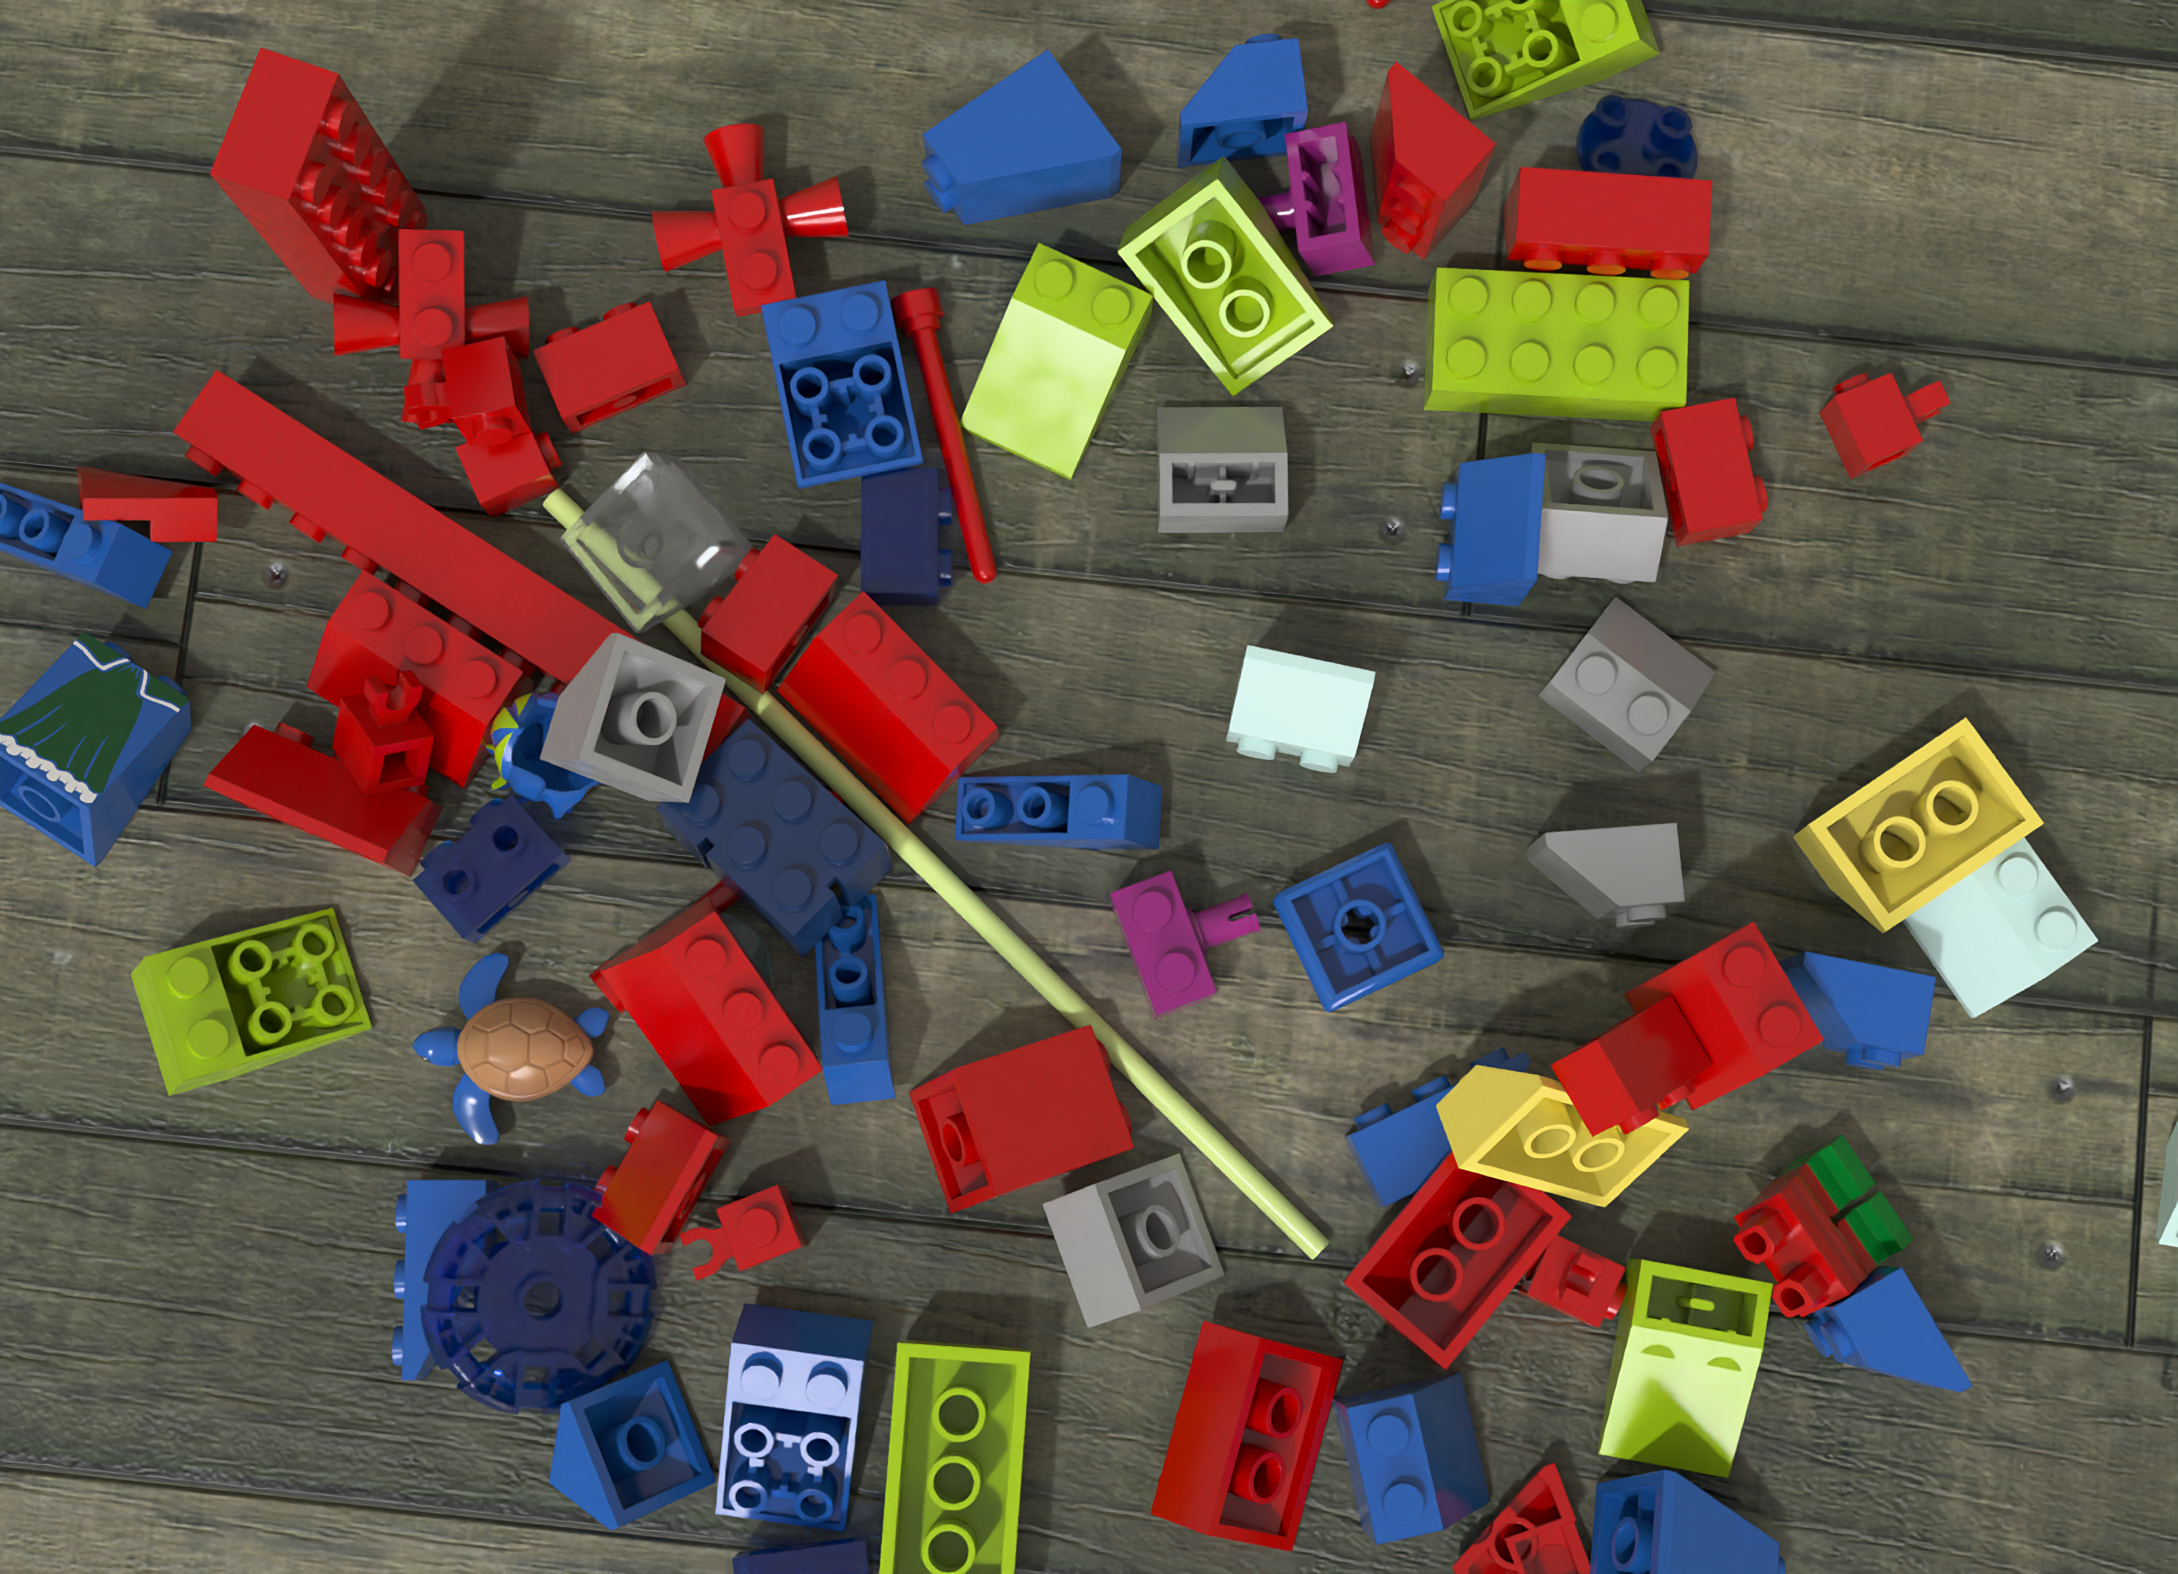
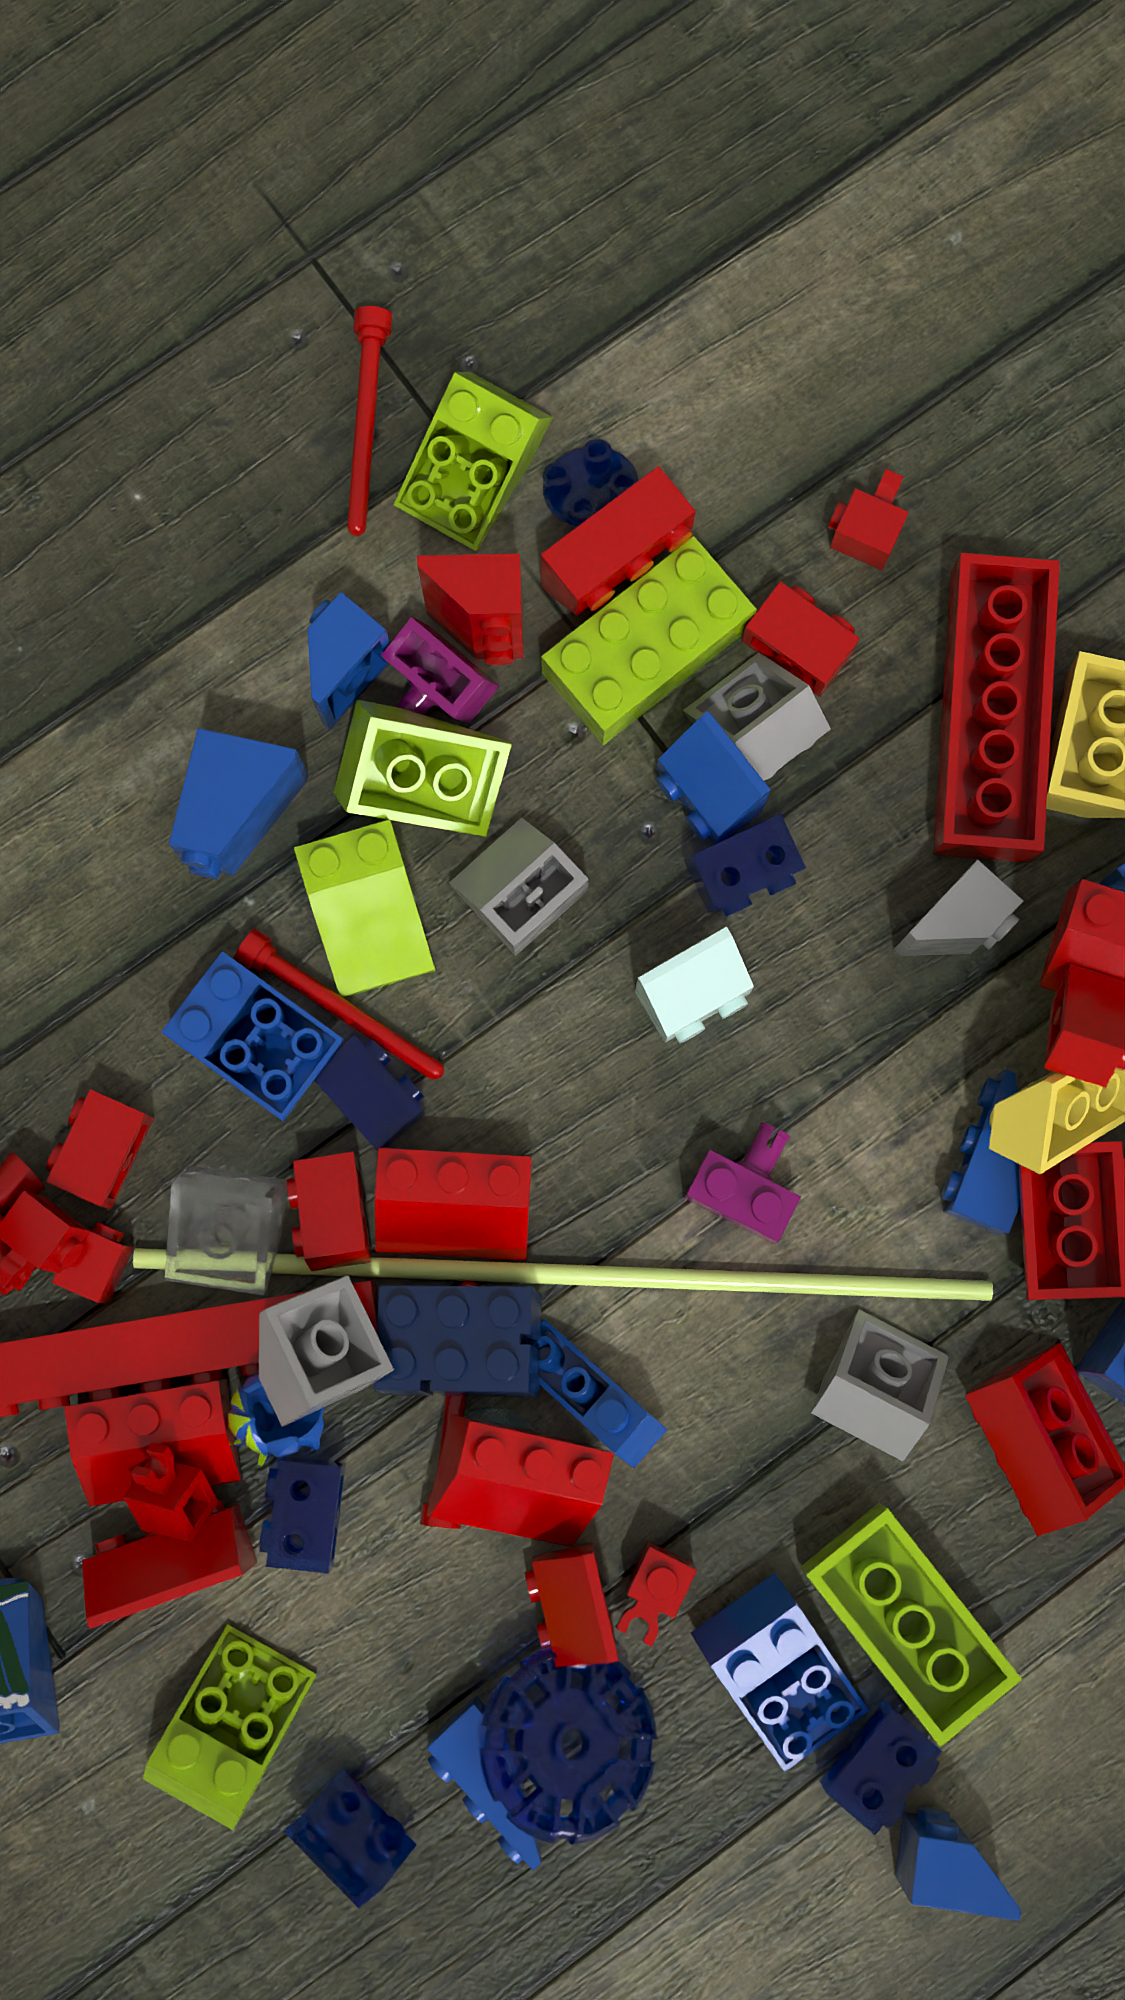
camera: 40 degrees left, 0 degrees up
animal [412,953,610,1145] -> none
blue slope [549,1360,716,1530] -> none
red brick [652,123,849,317] -> none
red slope [909,1025,1135,1214] -> none
blue slope [955,774,1162,850] -> none
blue brick [1273,842,1444,1012] -> none
light grey slope [1538,596,1716,772] -> none
none -> clear blue brick [283,1769,417,1908]
none -> clear blue brick [684,814,806,916]
none -> red brick [933,553,1060,863]

